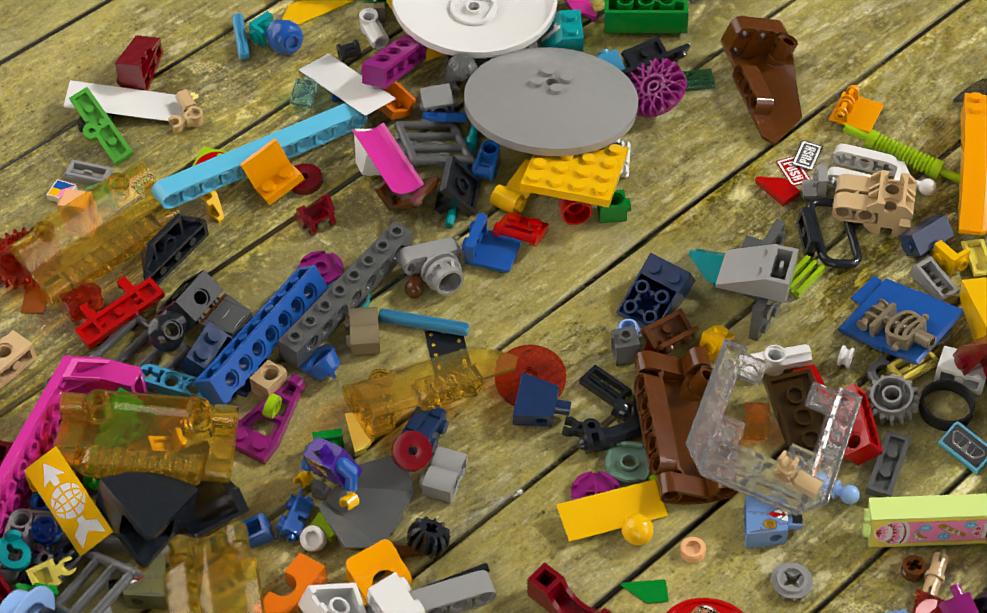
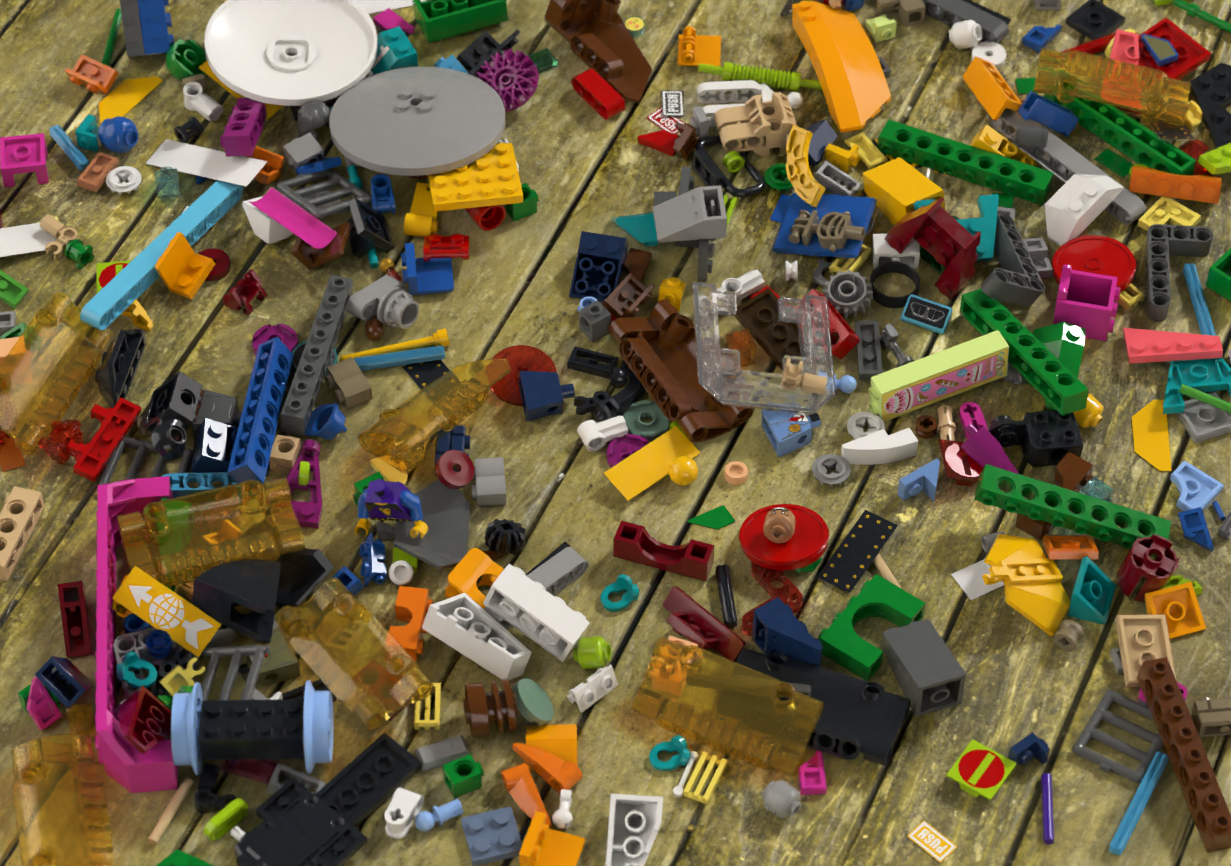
camera: 25 degrees left, 0 degrees up
none -> dark pink panel [0,133,49,188]
none -> green brick [65,239,95,270]
none -> nougat plate [76,152,119,193]
none -> white gear [106,166,142,195]
none -> yellow piece [339,328,450,362]
none -> piece [379,258,402,282]
none -> red beam [571,68,626,120]
none -> white piece [577,415,628,452]
none -> tile [624,16,645,37]
none -> reddish brown tile [624,248,652,283]
none -> reddish brown bracket [673,122,700,160]
none -> lime bush [722,151,745,173]
none -> green gear [764,164,793,192]
none -> yellow tile [785,124,826,208]
none -> white slope [841,428,918,465]
none -> white gear [847,412,885,440]
none -> dark grey hinge [880,324,914,367]
none -> dark pink beam [959,402,988,439]

